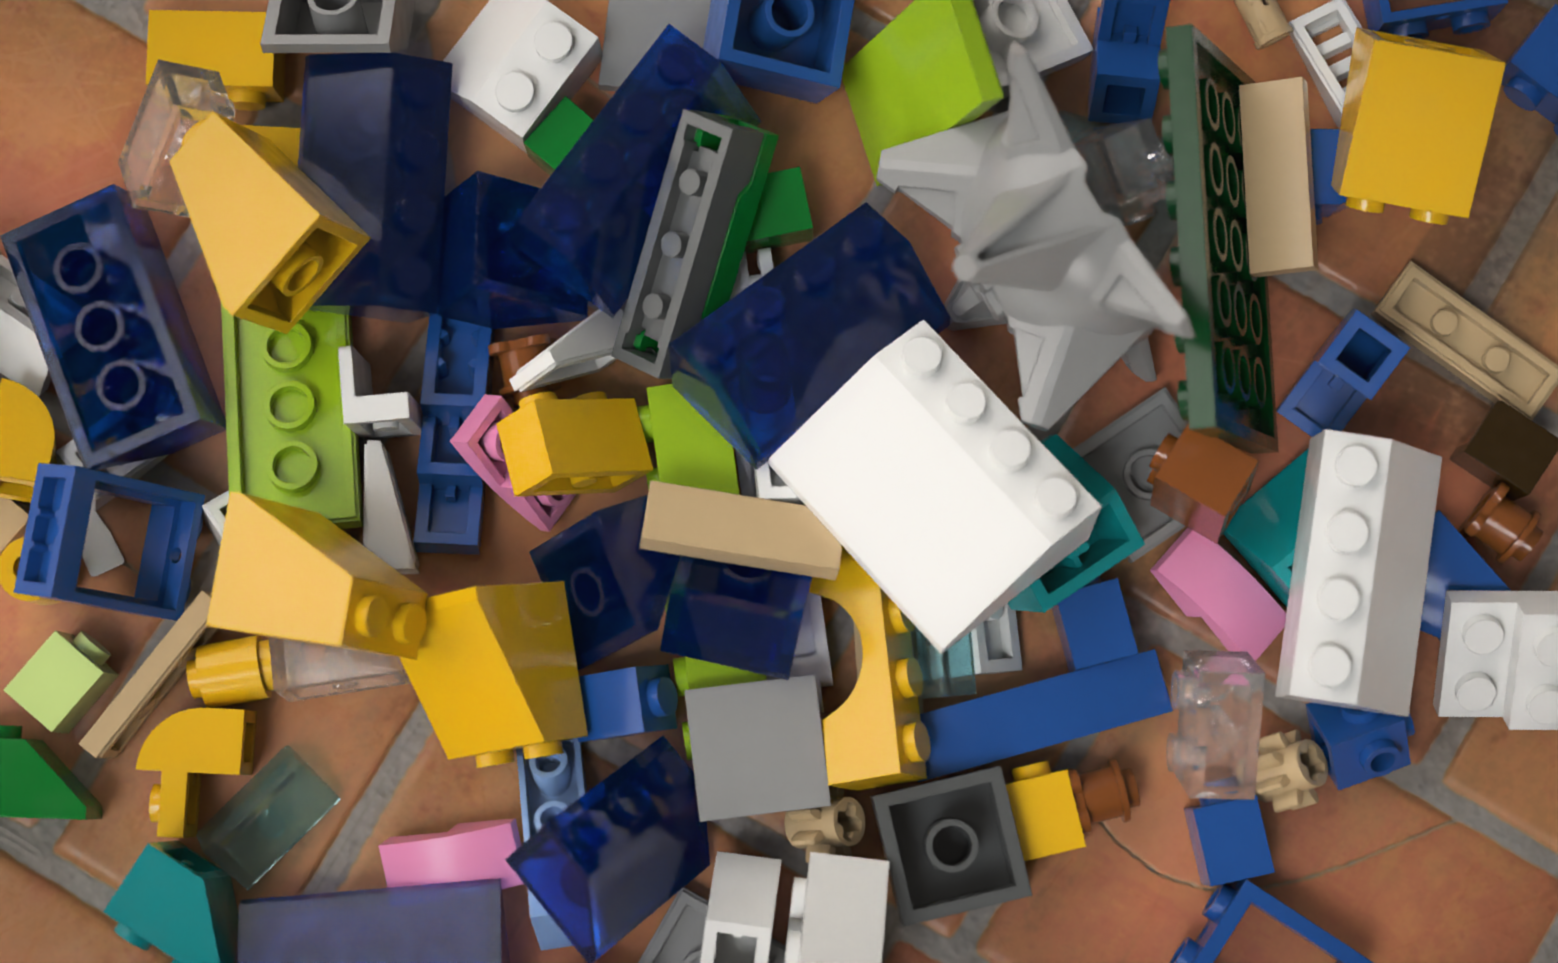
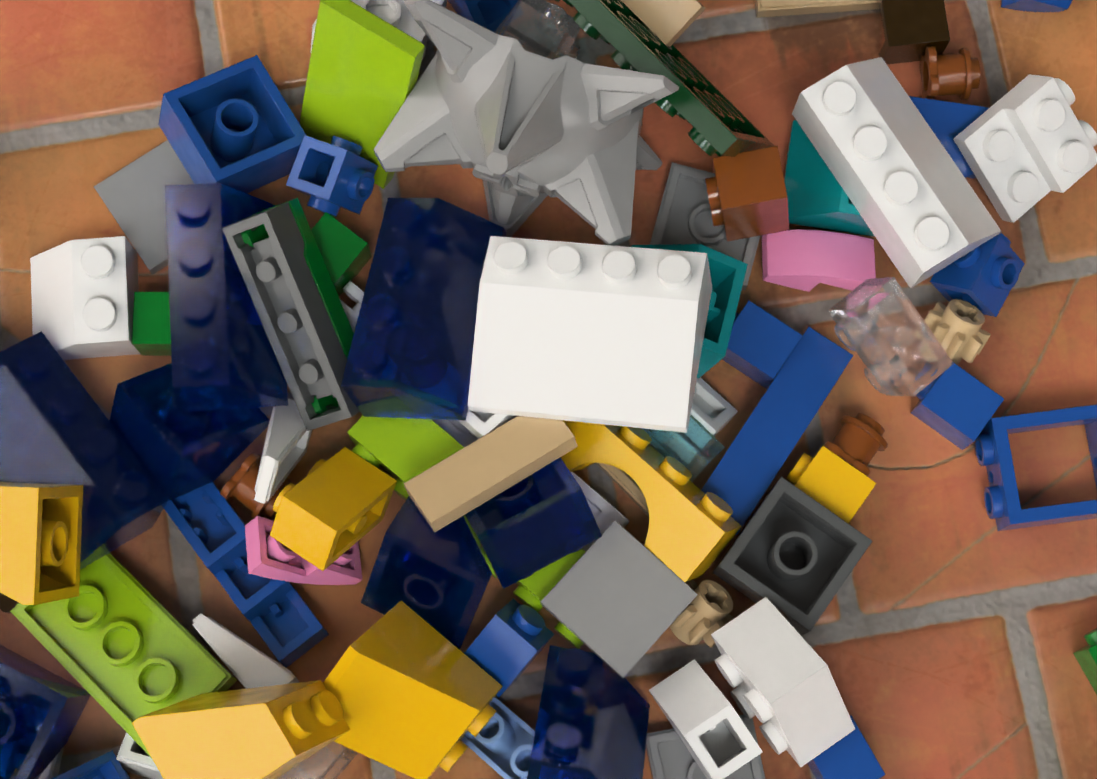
camera: 45 degrees left, 5 degrees down
white panel [338,346,423,440] -> none
blue brick [1276,308,1411,437] -> none
none -> blue brick [286,135,378,217]

